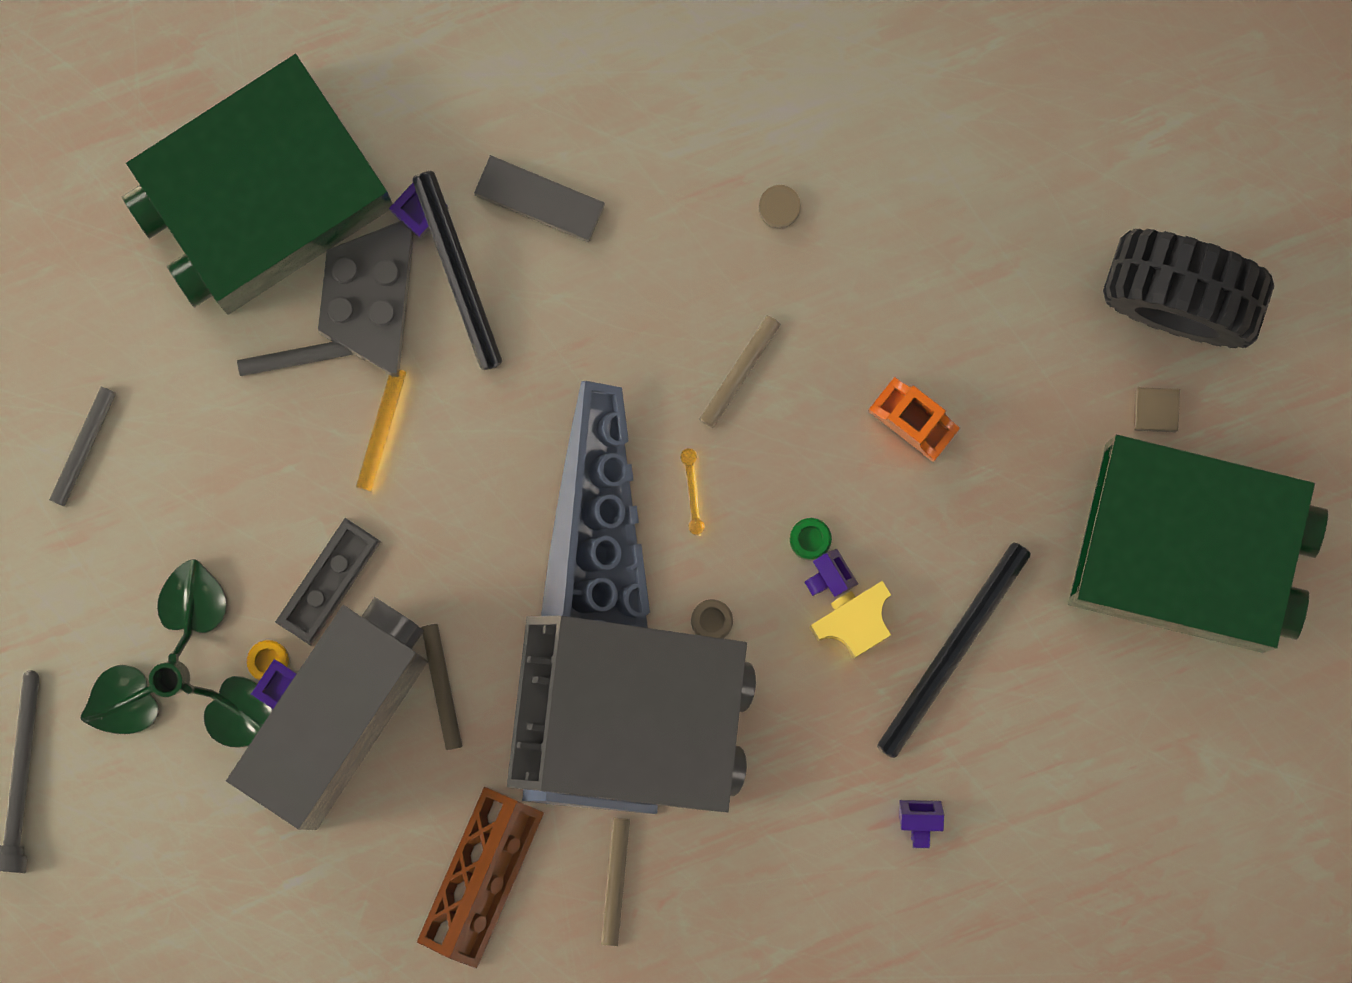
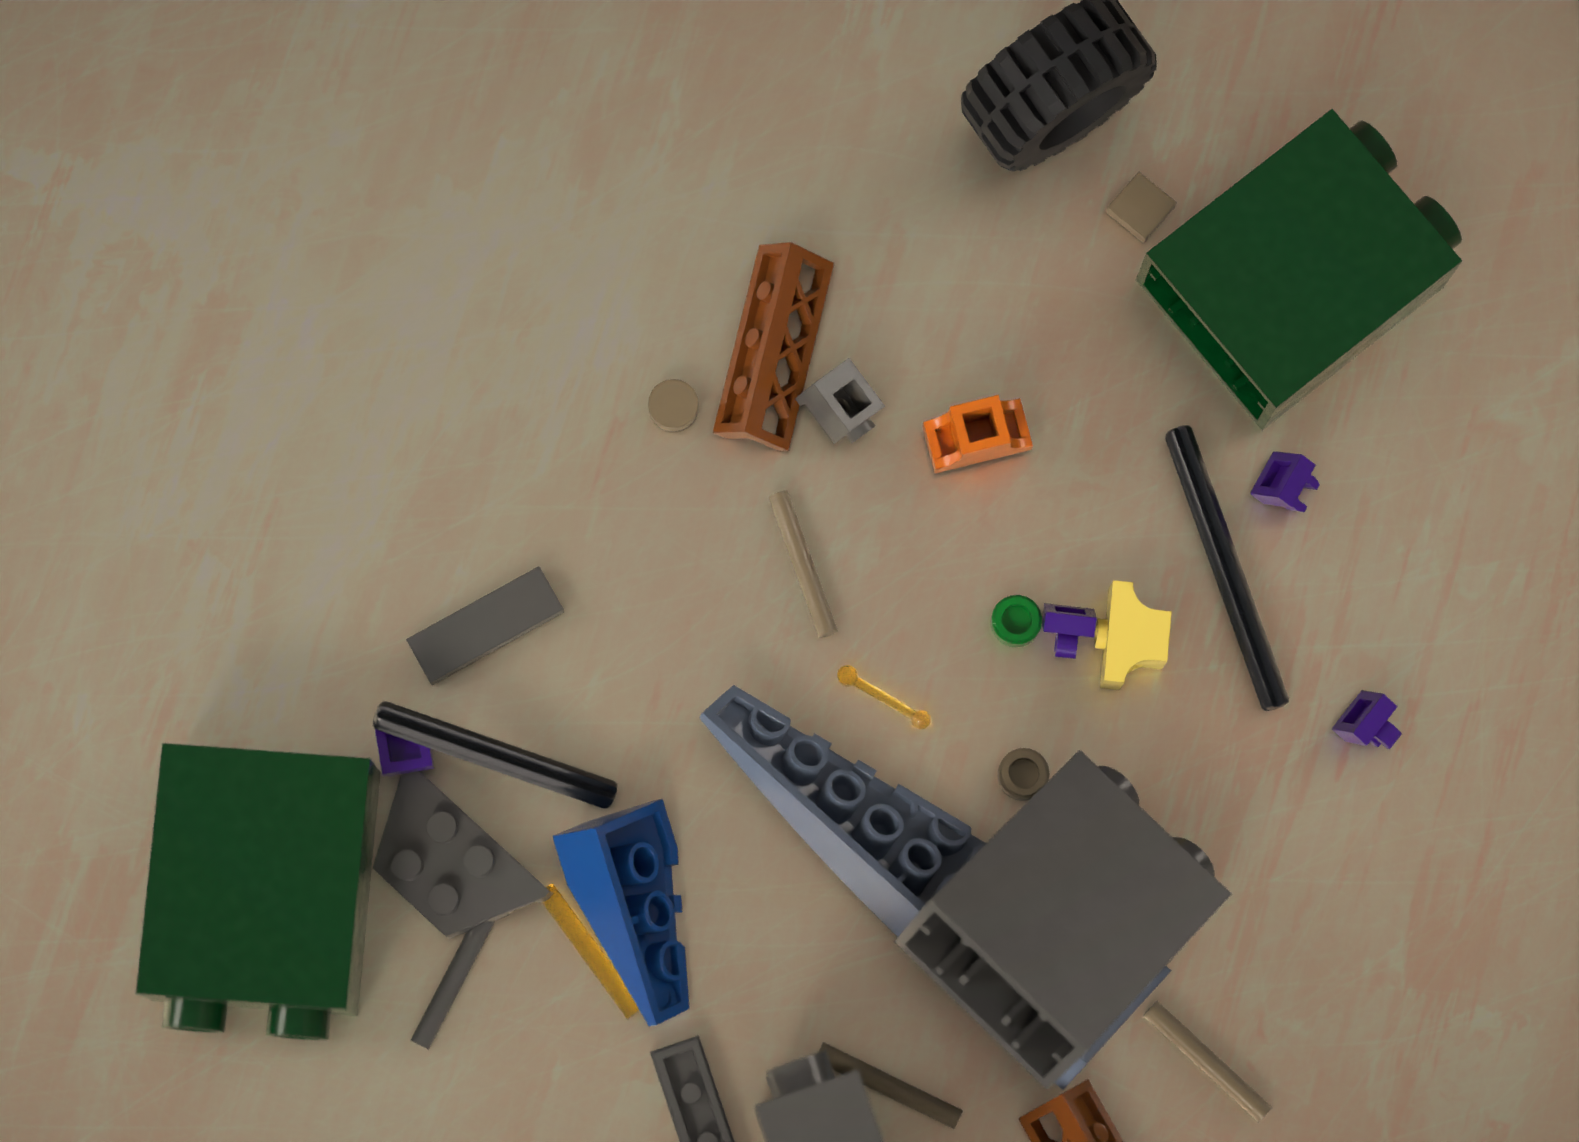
camera: 55 degrees left, 5 degrees down
none -> blue wedge [552,799,690,1026]
none -> dark orange fence [713,242,834,451]
none -> dark grey brick [795,358,885,444]
none -> dark purple tile [1250,451,1320,512]

